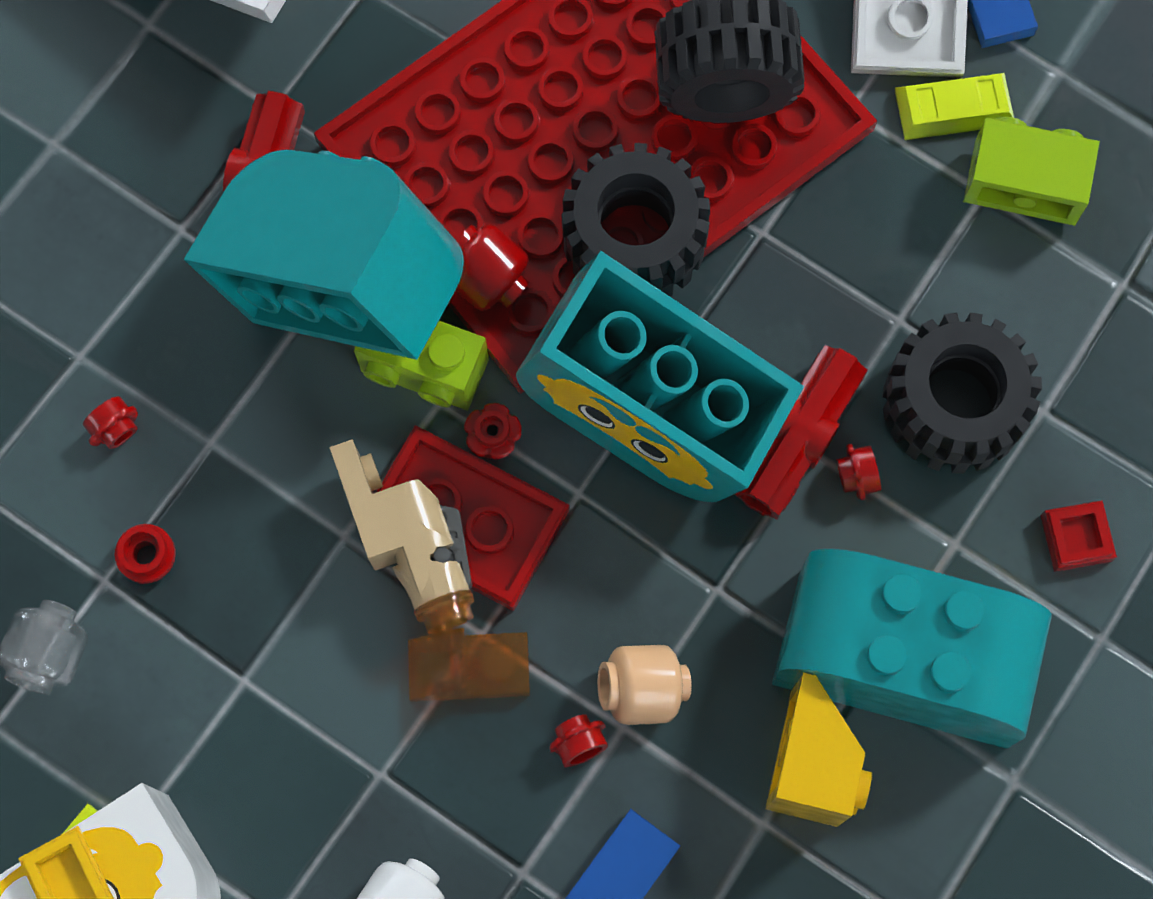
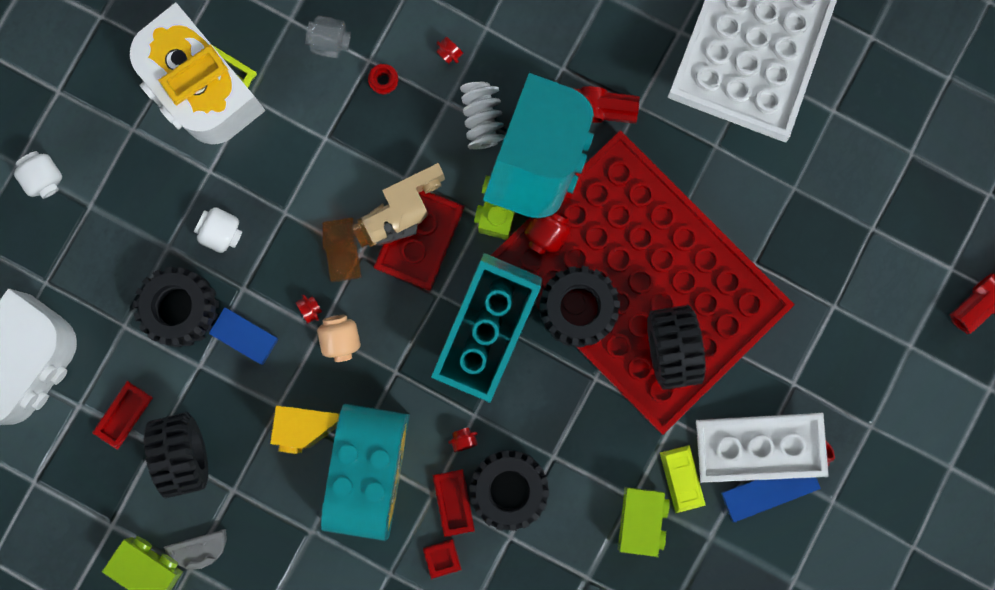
camera: 85 degrees right, 10 degrees up
red plate [464,403,522,459] -> none
red piece [734,345,868,520] -> none
none -> red tile [433,469,475,537]
none -> white piece [460,81,505,149]

